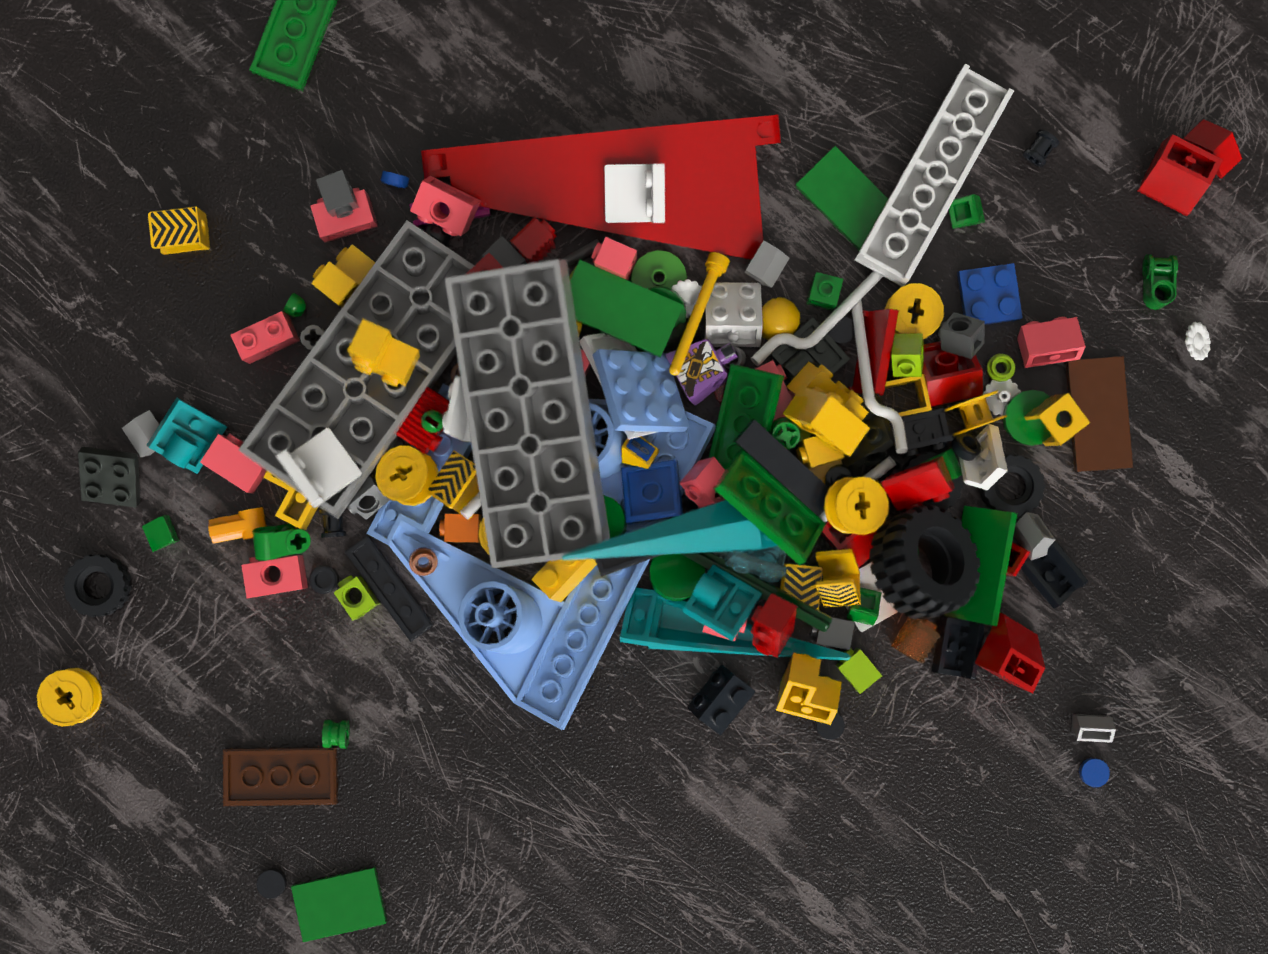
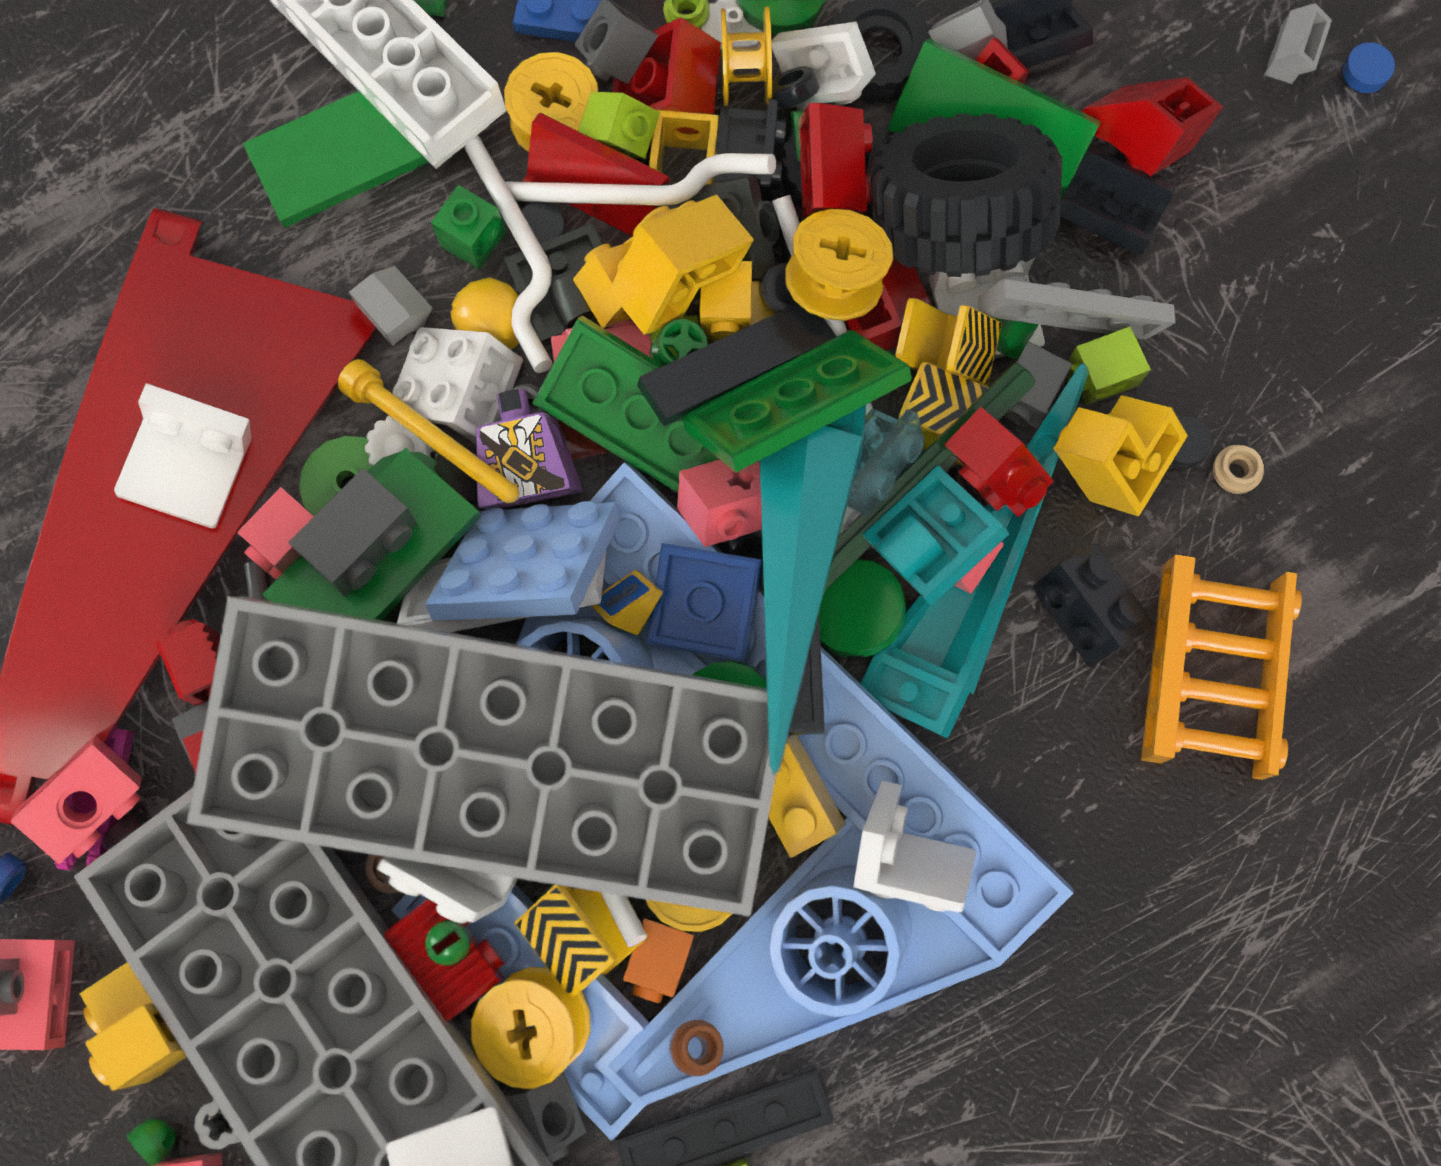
camera: 75 degrees left, 10 degrees down
yellow brick [348,319,420,387] -> none
clear orange brick [891,618,940,663] -> none
none -> dark grey brick [288,468,417,597]
none -> white bracket [853,781,976,912]
none -> light grey plate [978,276,1175,340]
none -> light orange fence [1141,554,1302,780]
none -> tan plate [1213,445,1264,494]

